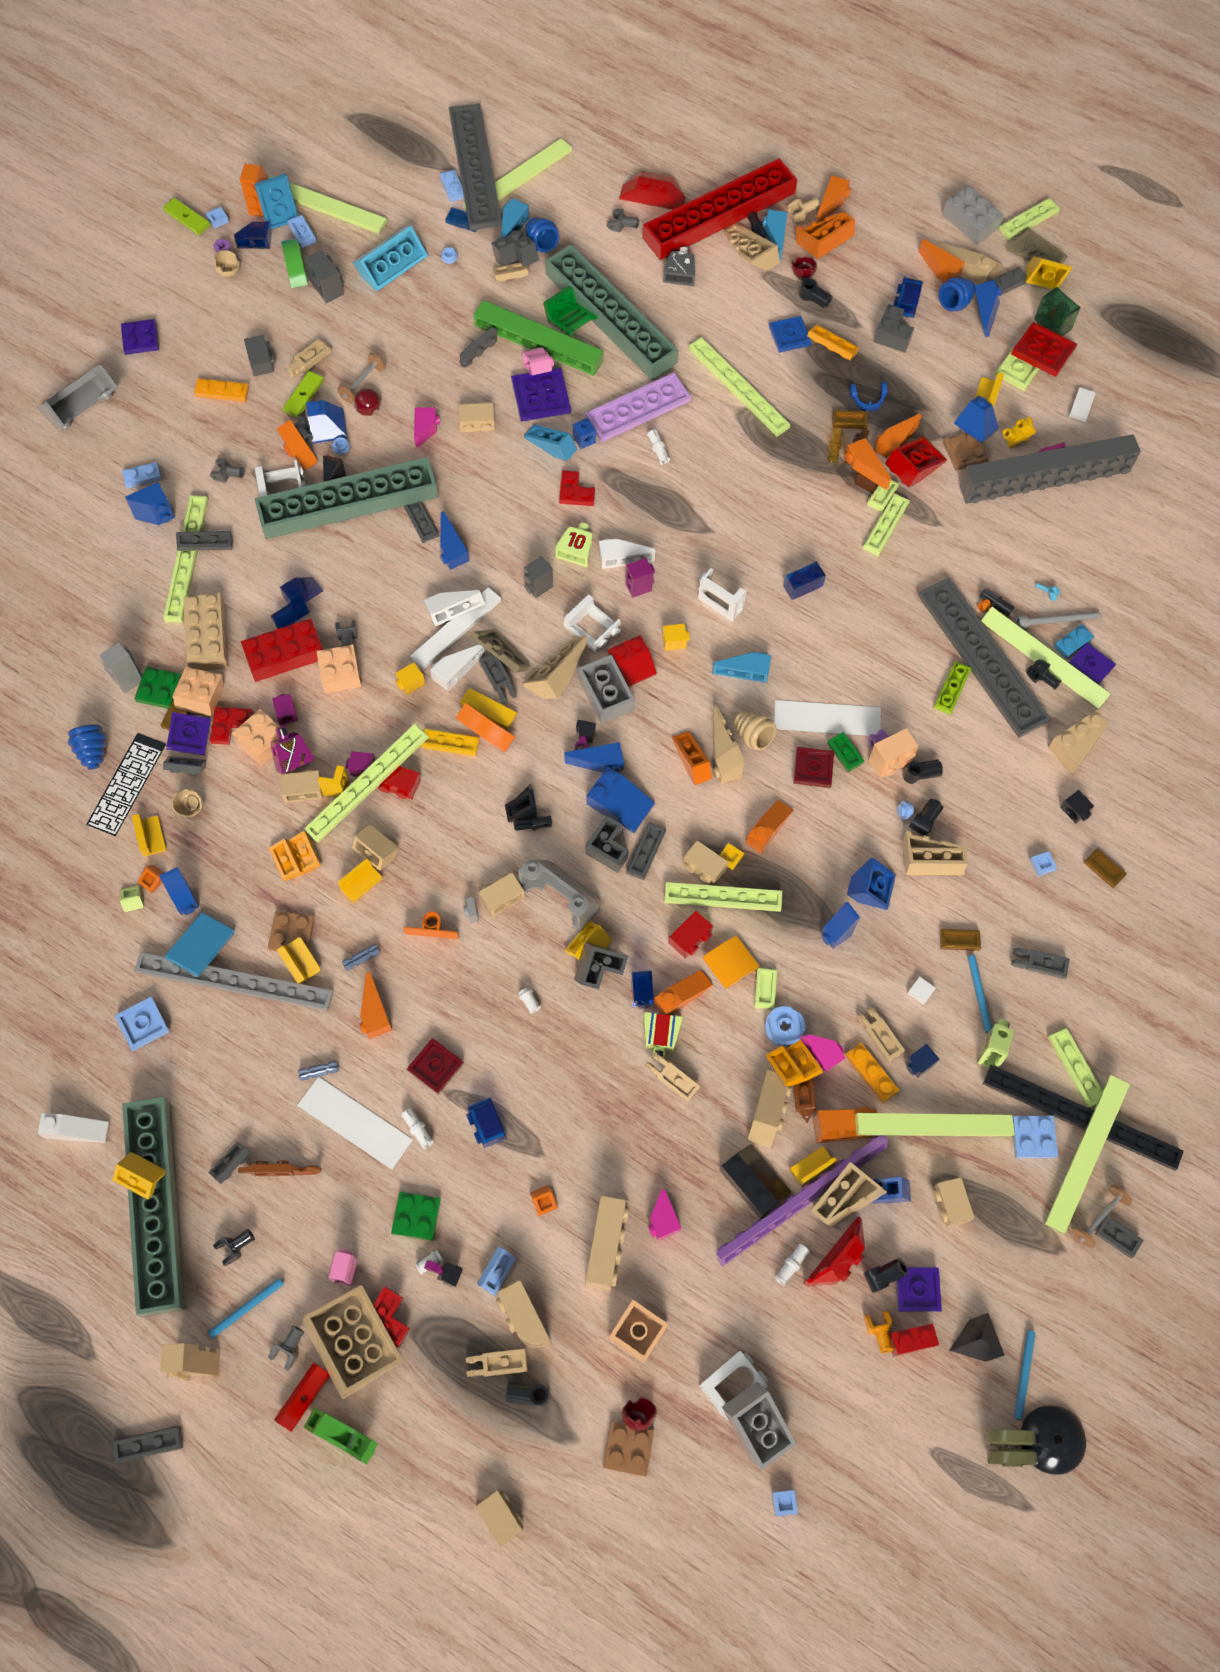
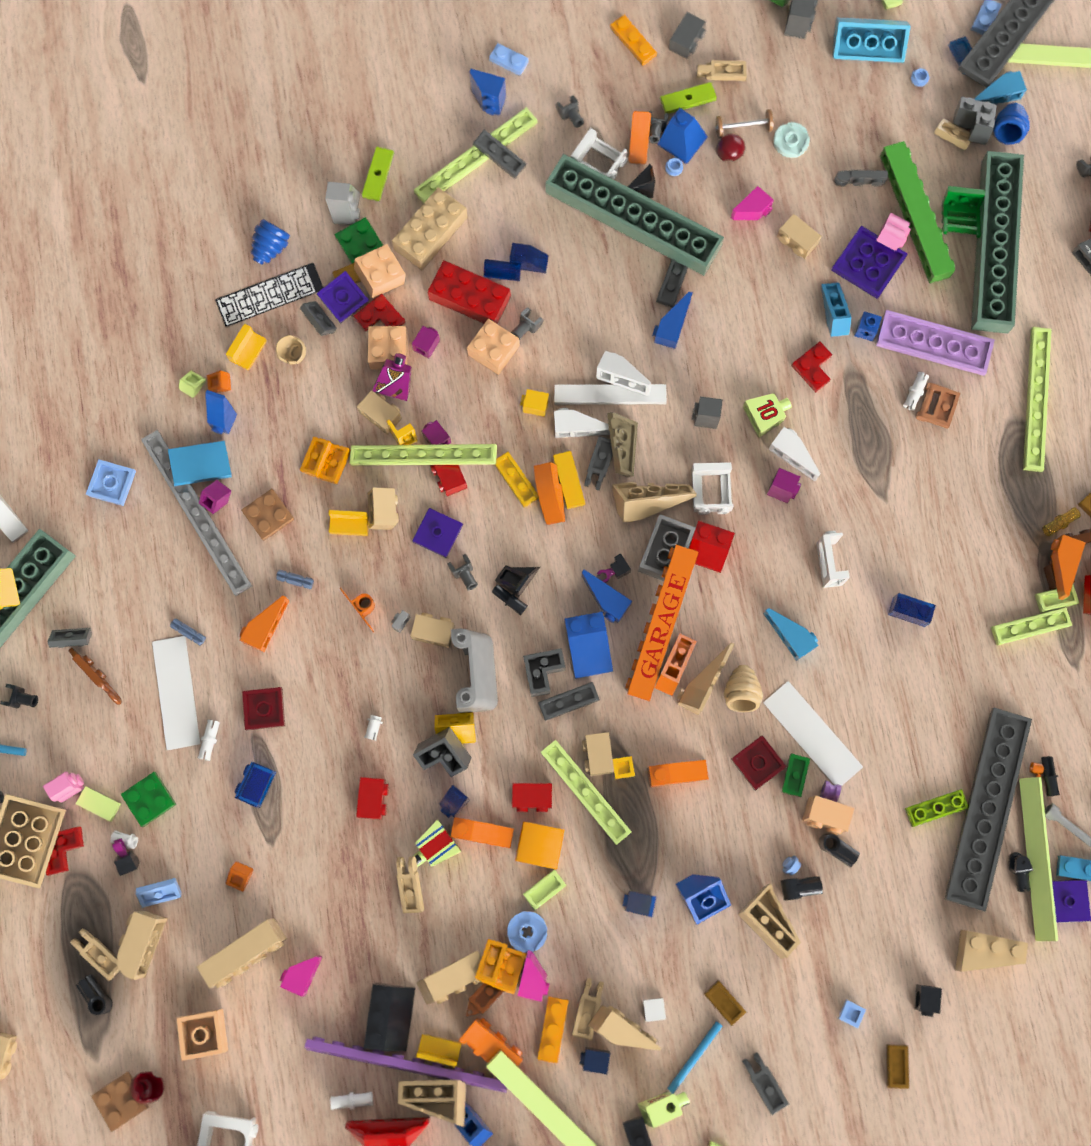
camera: 50 degrees right, 10 degrees up
yellow panel [277,938,321,984] -> none
yellow brick [662,623,690,651] -> none
none -> yellowish green tile [76,786,121,822]
none -> magenta brick [199,480,231,514]
none -> red brick [356,777,389,820]
none -> lime tile [362,146,394,202]
none -> dark purple plate [412,508,463,558]
none -> dark grey piece [447,553,478,590]
none -> tan slope [588,1005,661,1050]
none -> orange brick [625,545,698,701]
none -> light aqua tile [773,122,810,158]
none -> nougat plate [916,383,961,429]

